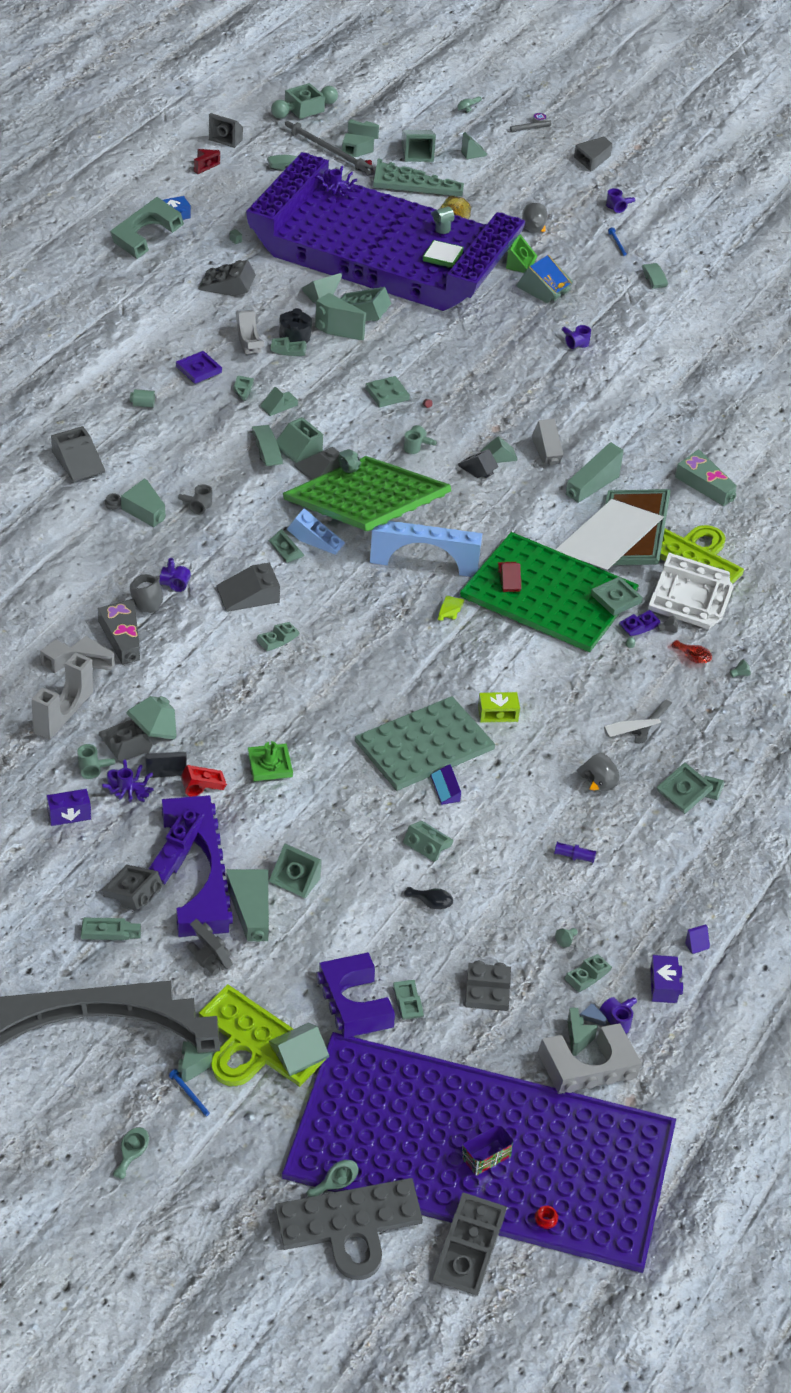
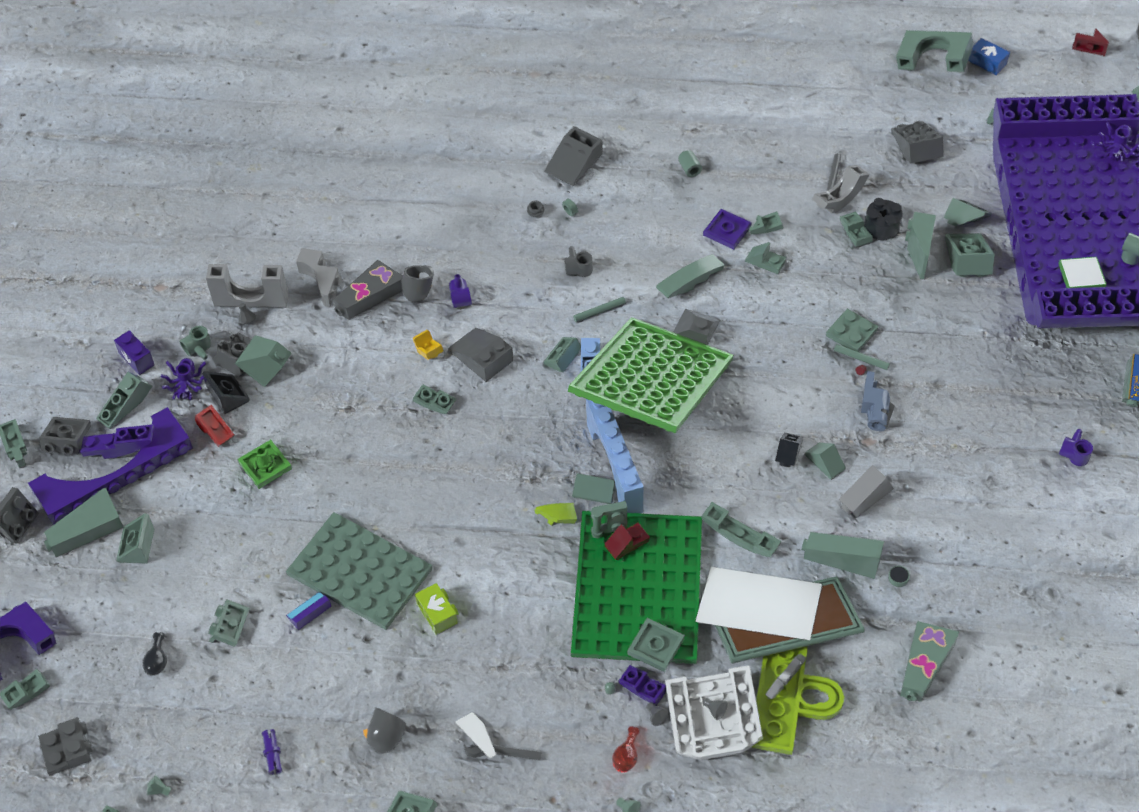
camera: 70 degrees right, 10 degrees up
sand green slope [121,478,166,527] -> none
dark purple plate [176,351,222,384] -> none
sand green slope [276,417,324,463] -> none
sand green rock [338,449,361,473] -> none
sand green piece [403,425,437,454] -> none
none -> sand green slope [96,371,153,429]
none -> dark grey rock [239,303,256,324]
none -> yellow bracket [413,330,444,360]
none -> sand green tile [562,198,578,216]
none -> sand green slope [572,473,615,504]
none -> sand green bar [573,297,626,322]
none -> sand green plate [591,501,627,538]
none -> sand green slope [701,502,781,558]
none -> dark purple tile [703,209,752,250]
none -> dark grey rock [703,698,728,720]
none -> flat silver tile [765,654,806,699]
none -> dark grey bar [826,153,841,191]
none -> sand green bar [834,344,890,370]
none -> sand blue plate [861,371,895,431]
none -> black tile [888,566,910,587]

